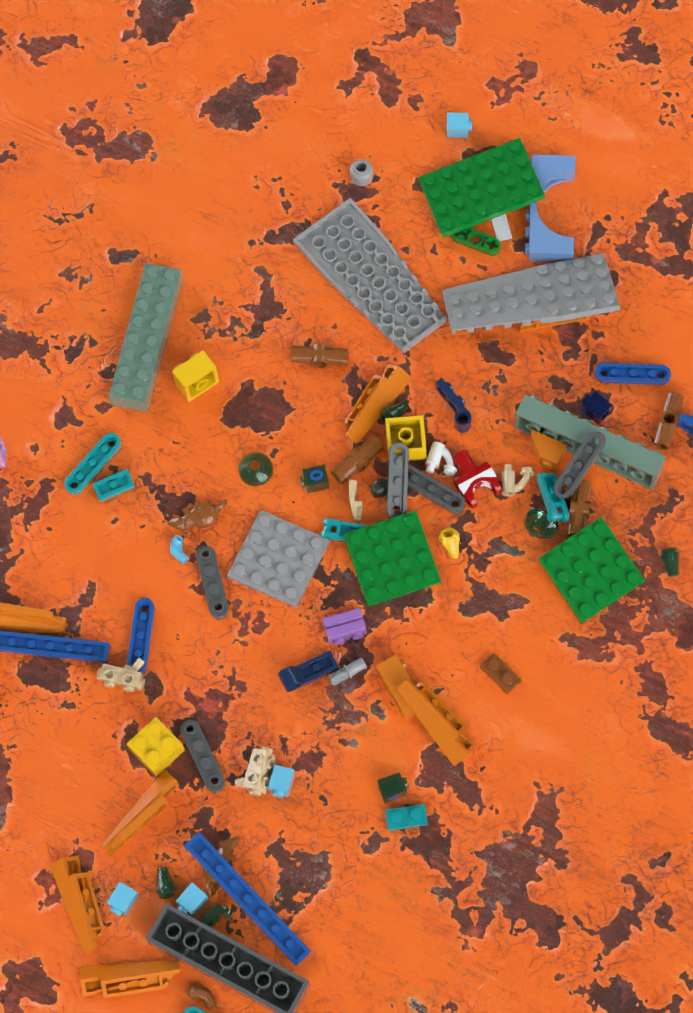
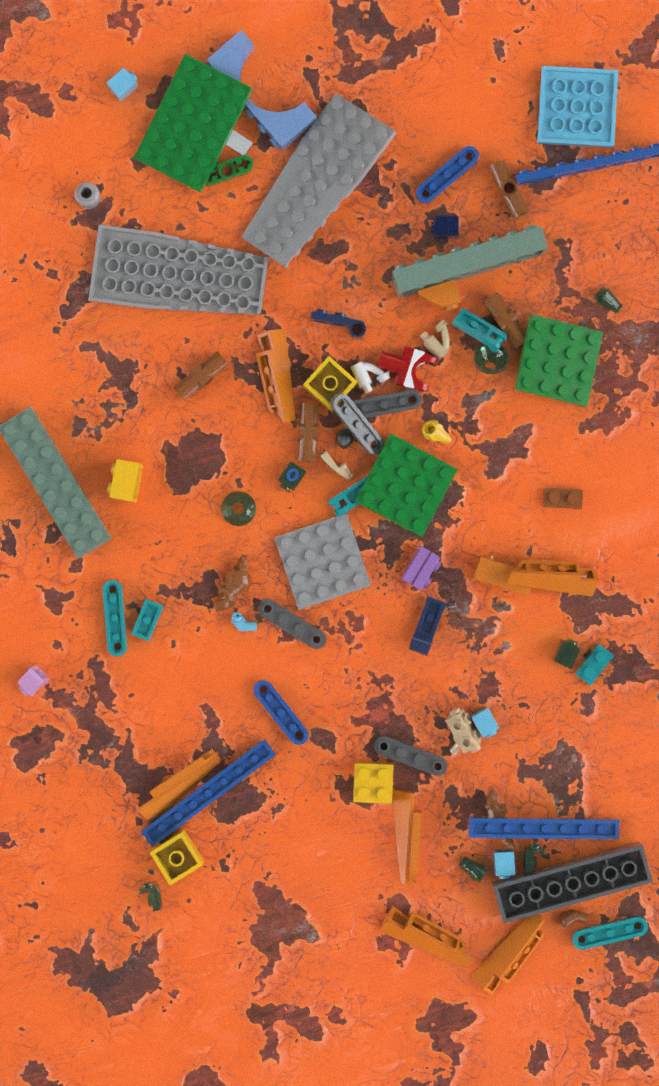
camera: 50 degrees left, 20 degrees up
tan brick [96,658,145,692] -> none
medium azure brick [107,882,139,917] -> none
light grey axle [328,657,367,686] -> none
clear green cone [380,400,409,424] -> none
dark grey plate [554,432,606,498] -> none

